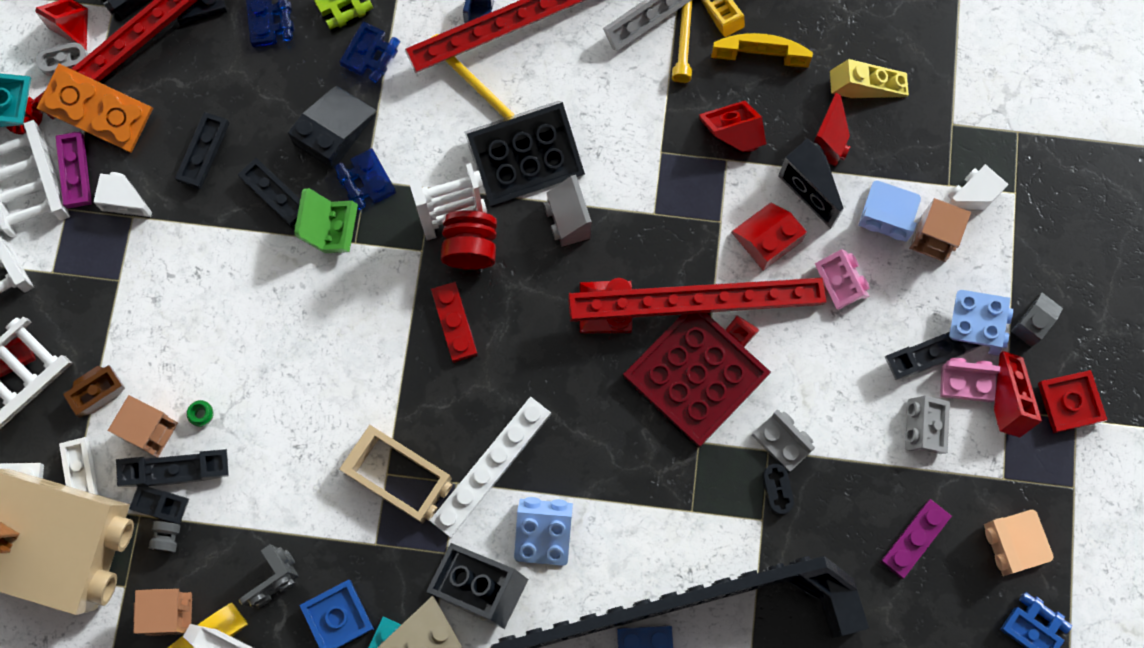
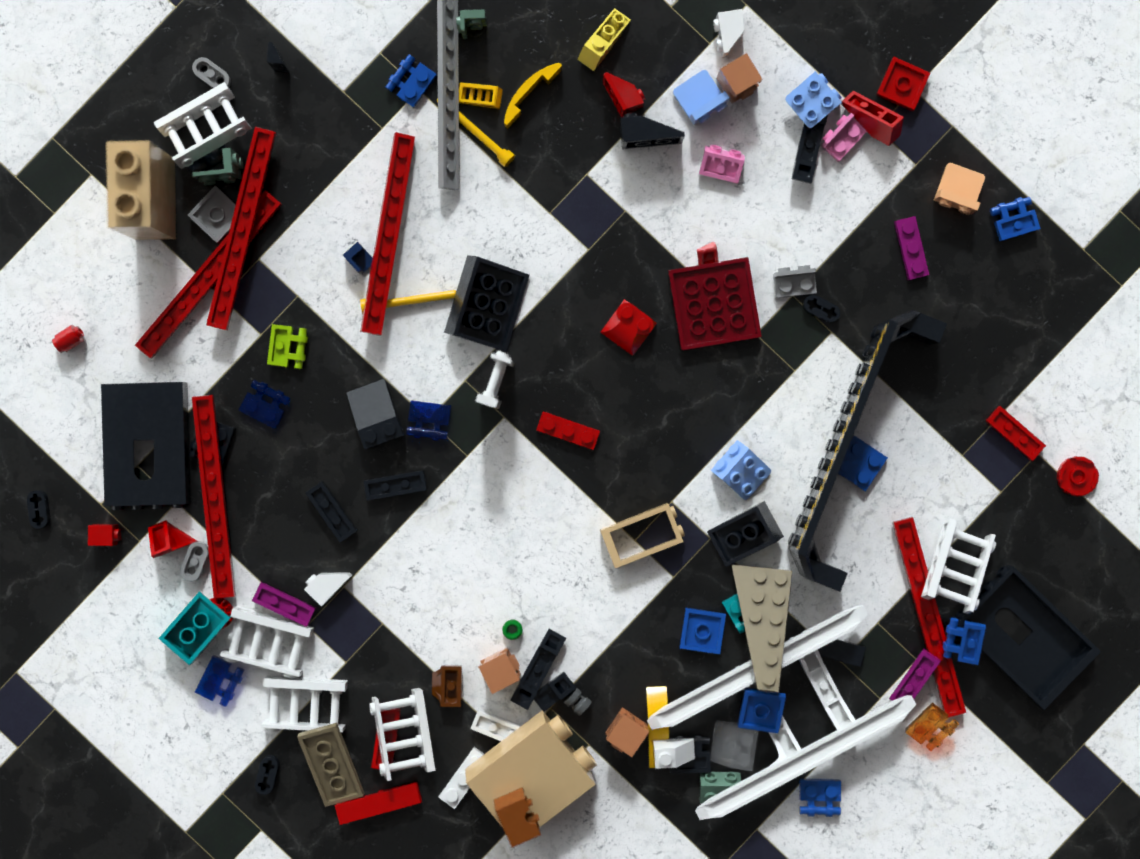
camera: 50 degrees left, 15 degrees up
orange piece [37,64,153,153] -> none
dark grey bracket [239,544,299,608] -> none
bright green bracket [295,188,358,253] -> none
clear blue plate [339,22,401,83] -> none
white plate [430,397,551,538] -> none
red wheel [441,210,497,269] -> none
light grey slope [543,175,591,247] -> none
red plate [568,278,826,322] -> none
red slope [699,101,766,152] -> none
red slope [731,202,807,271] -> none
light grey bracket [905,396,950,454] -> none
dark grey slope [1011,293,1063,347] -> none

